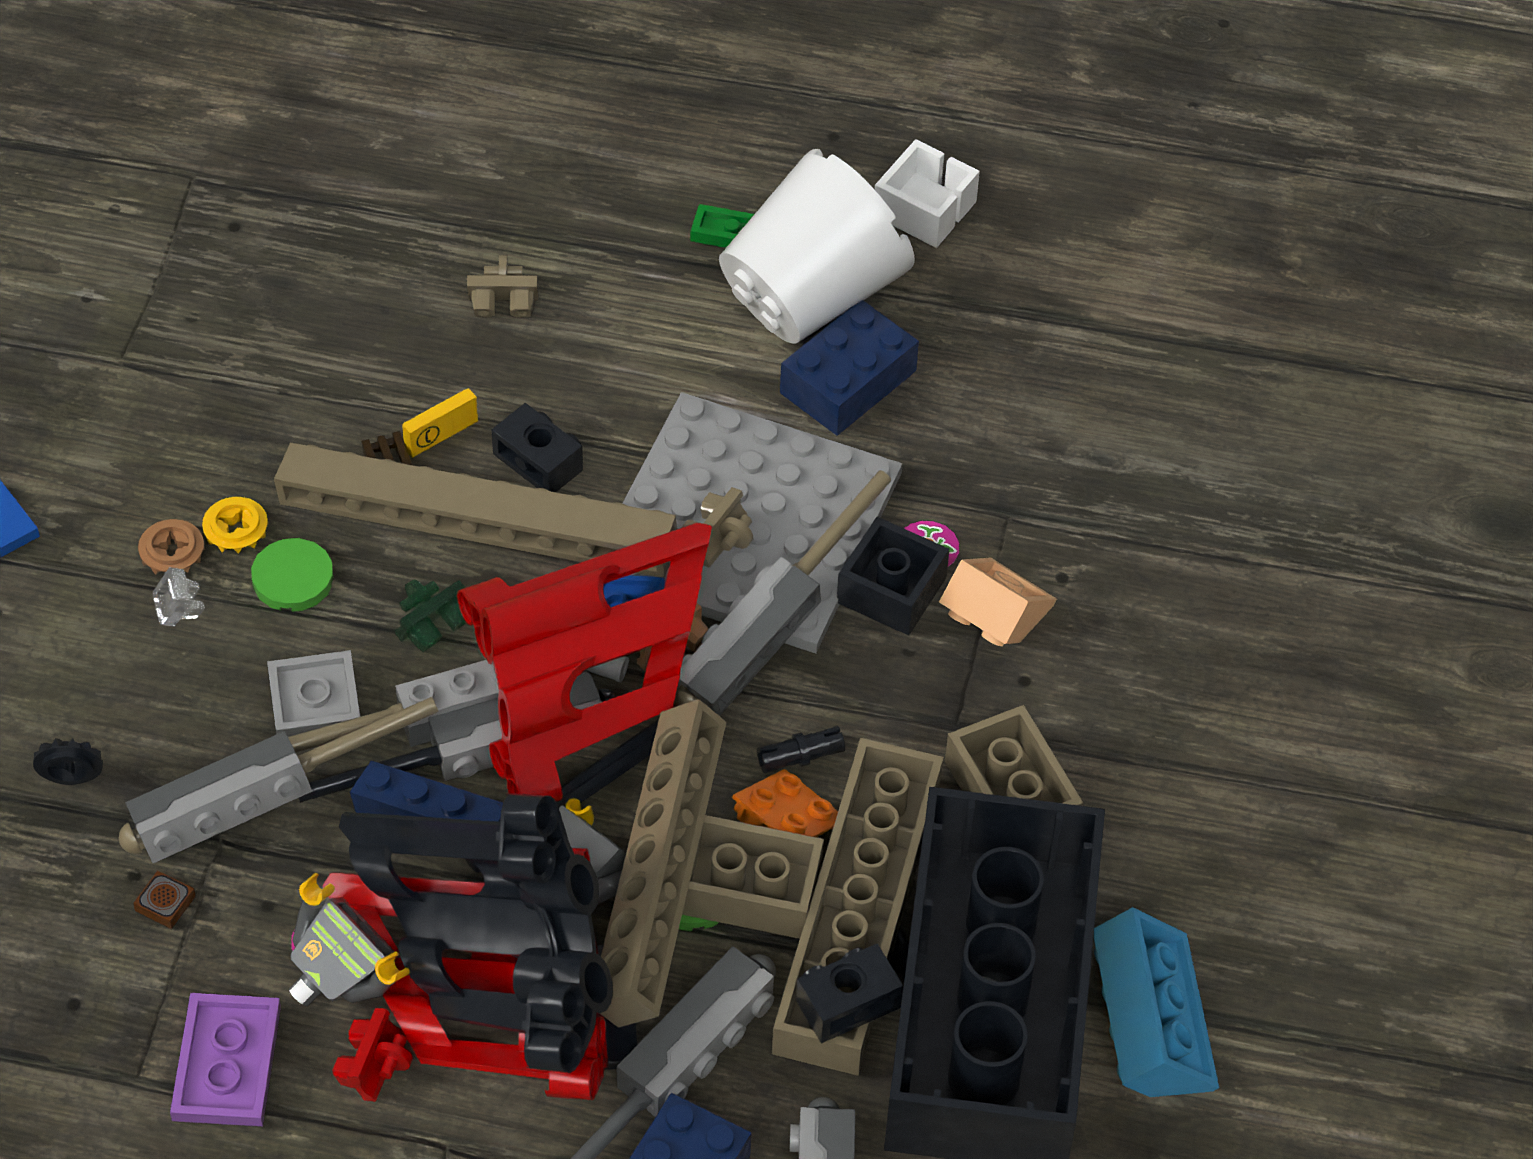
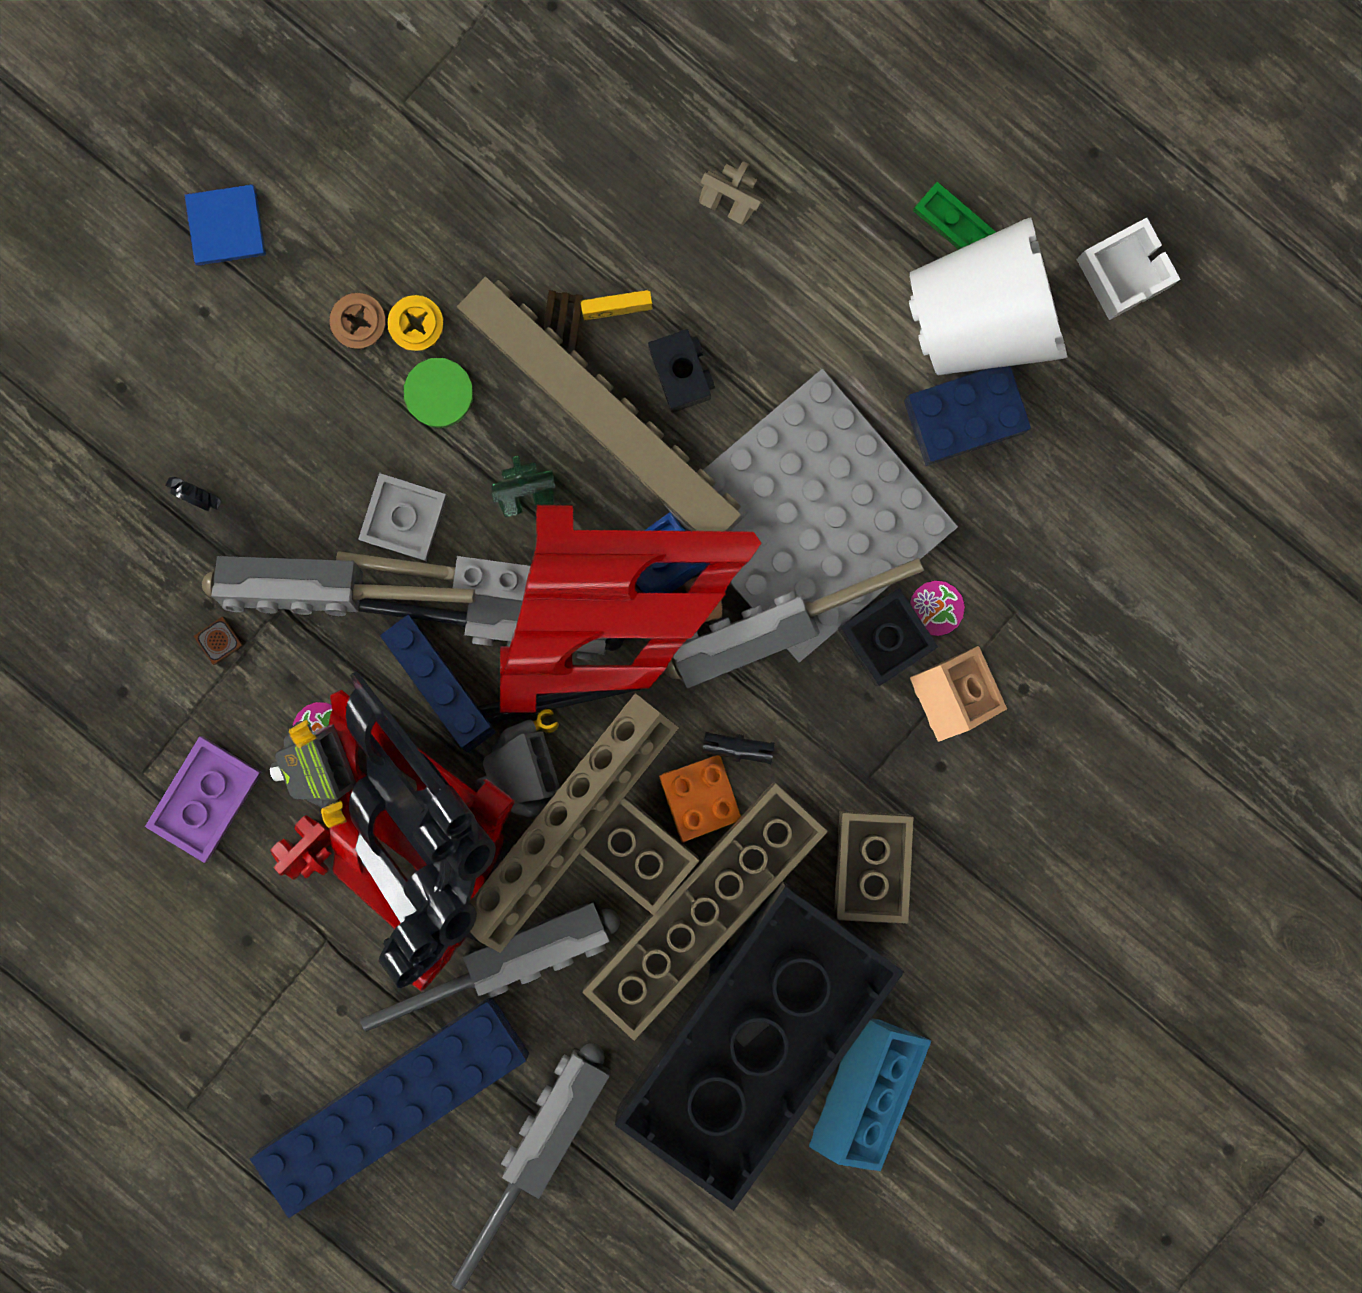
camera: 25 degrees right, 35 degrees up
clear tile [152,567,205,627] -> none
dark tan hips [681,487,753,568] -> none
black brick [796,943,903,1044] -> none

